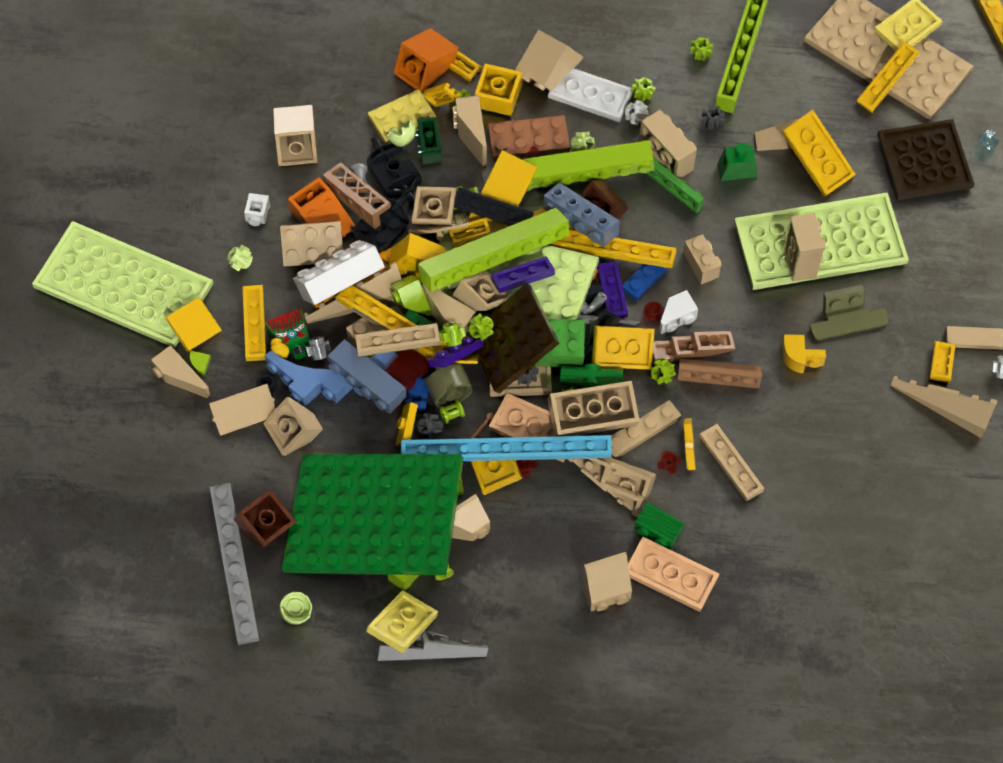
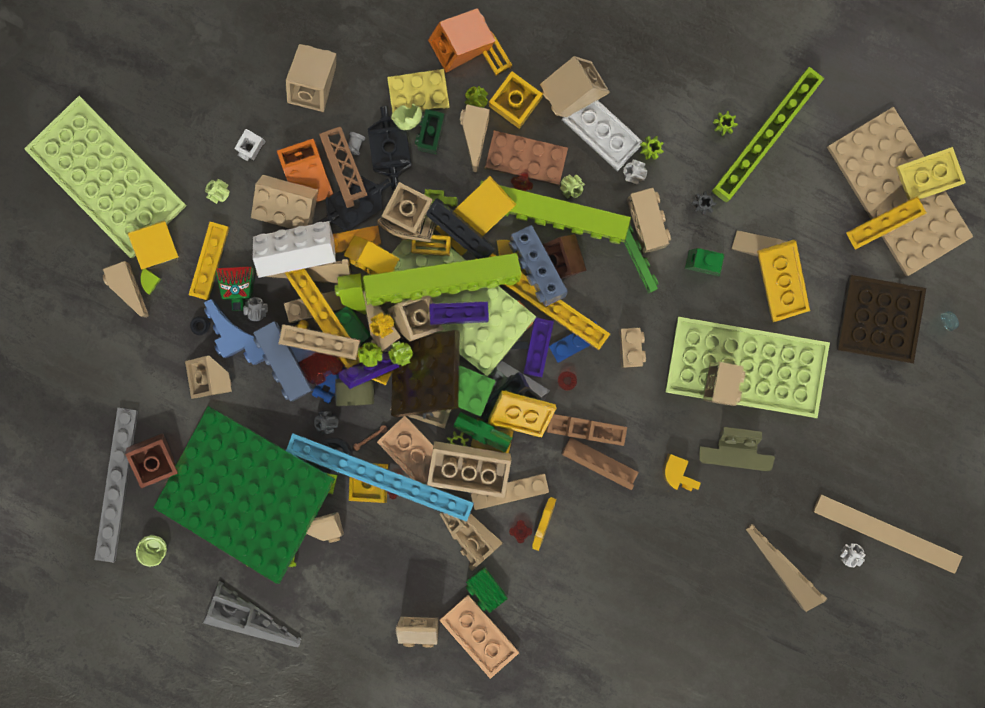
camera: 20 degrees right, 25 degrees up
tan piece [209,384,276,436] -> none
yellow arm [271,338,289,360] -> none
light yellow plate [367,590,438,654] -> none
yellow plate [395,402,418,446] -> none
yellow tile [422,83,460,107] -> none
lime bush [439,400,465,424] -> none
light grey arm [581,292,607,315] -> none
lime gear [650,359,676,384] -> none
white slope [659,290,698,334] -> none
tan plate [699,424,764,502] -> none
yellow plate [929,341,955,383] -> none
none -> yellow gear [370,312,394,338]

